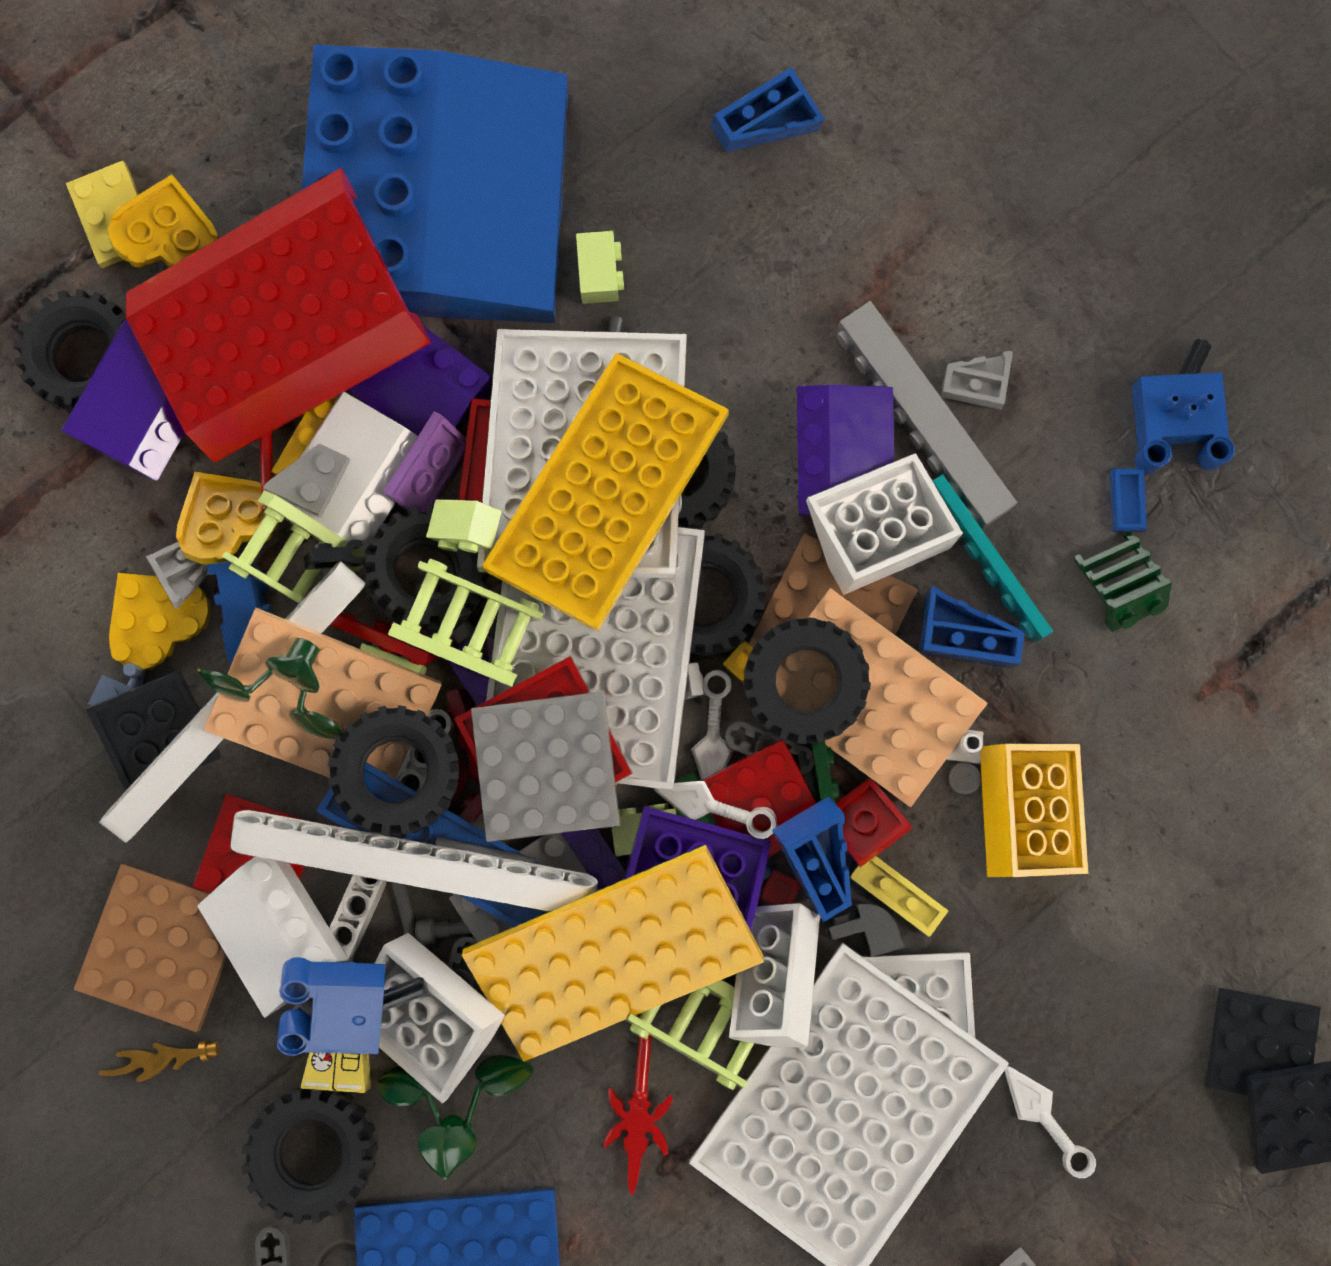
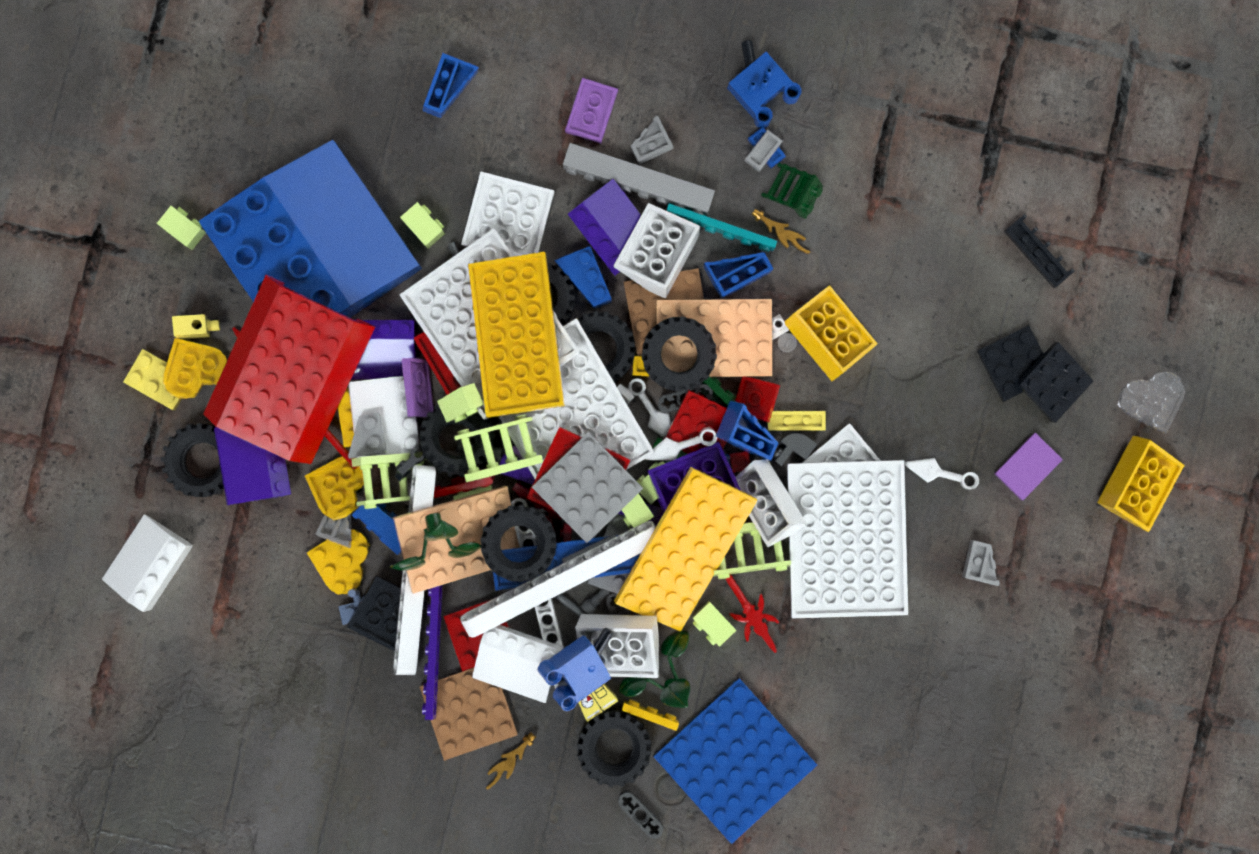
camera: 40 degrees left, 5 degrees up
none -> yellowish green brick [157,206,206,250]
none -> light yellow torso [172,314,220,340]
none -> dark purple plate [422,585,443,720]
none -> white plate [461,172,555,256]
none -> blue wedge [554,246,612,309]
none -> medium lavender tile [565,78,618,144]
none -> yellowish green brick [622,493,654,528]
none -> yellow plate [622,699,679,731]
none -> yellowish green brick [692,601,736,647]
none -> light grey tile [744,130,783,172]
none -> pearl gold piece [751,209,810,254]
none -> medium lavender tile [994,433,1063,500]

